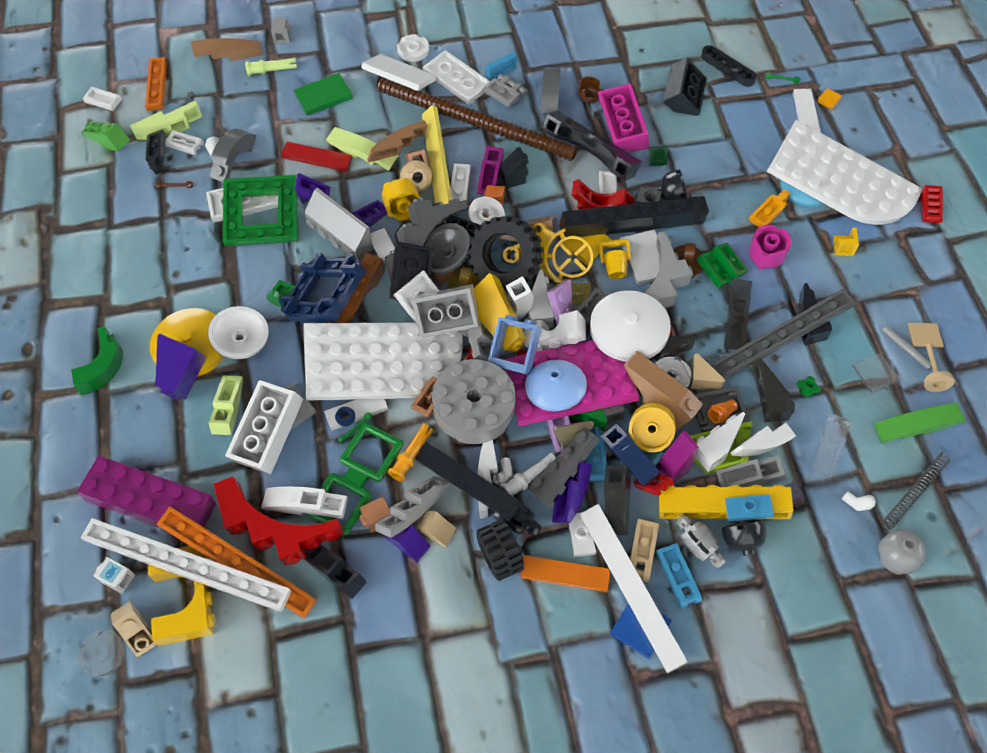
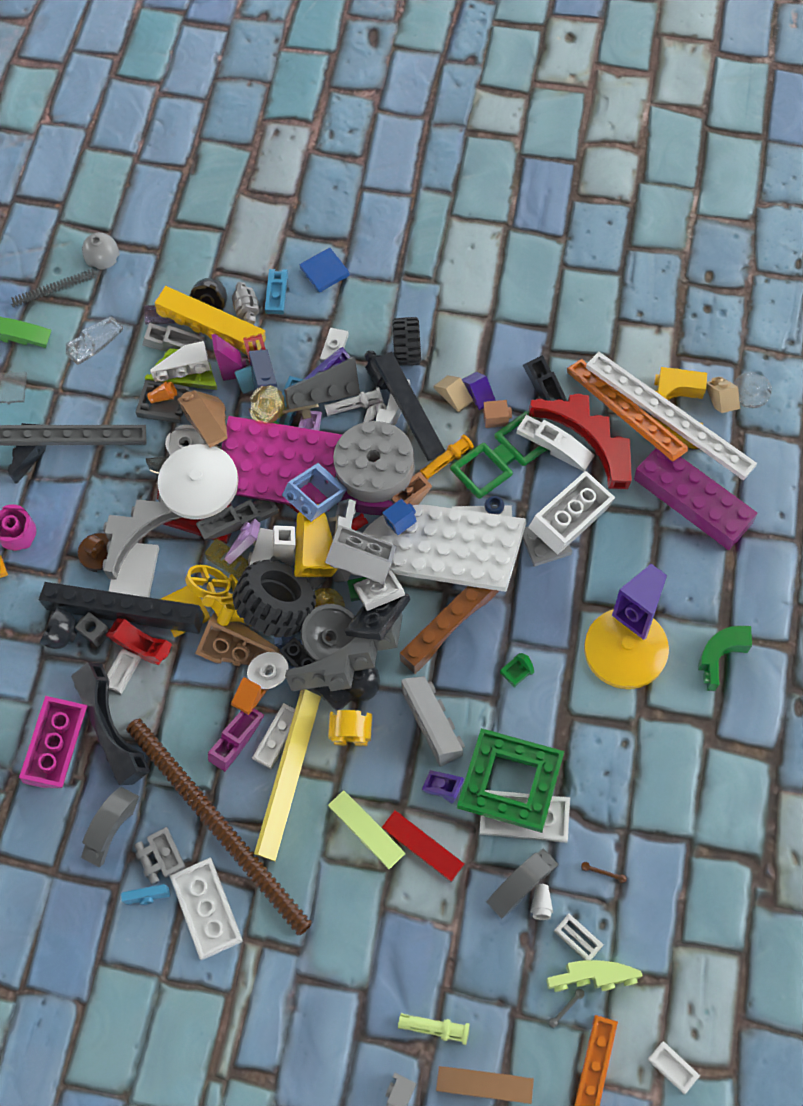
camera: 155 degrees left, 5 degrees up
bright green slope [81,121,130,151] -> none
white brick [94,557,135,594] -> none
black hinge [145,129,166,174] -> none
white dish [208,306,269,359] -> none
yellowish green slope [209,375,243,435] -> none
dark blue plate [279,253,366,323] -> none
green tile [293,73,353,116] -> none
green hinge [338,412,372,444] -> none
dark purple slope [351,200,388,228] -> none
white tile [362,54,436,91] -> none
medium nougat slope [367,120,427,162] -> none
white tile [370,228,395,264] -> none
light grey slope [375,476,450,538] -> none
white tile [397,34,430,62] -> none
tan piece [400,160,432,193] -> none
nougat brick [404,149,429,166] -> none
black slope [500,147,529,189] -> none
orange tile [520,555,610,592] -> none
white arch [524,310,586,352] -> none
light blue dish [525,360,587,411] -> none
reddish brown hair [577,76,603,103] -> none
white tile [580,504,688,674] -> none
yellow piece [599,239,631,280] -> none
clear smoke slope [604,466,632,536] -> none
yellow wheel [629,402,676,453] -> none
tan plate [630,519,659,583] -> none
dark green tile [649,145,668,166] -> none
tan slope [691,353,725,391] -> none
green slope [696,242,749,289] -> none
clear smoke slope [723,278,752,350] -> none
dark azure plate [725,495,773,521] -> none
white slope [730,423,796,456] -> none
clear smoke slope [754,359,795,422] -> none
green plate [796,376,821,397] -> none
white arm [842,491,876,511] -> none
none -> clear yellow tile [249,385,287,424]
none -> blue brick [382,499,417,535]

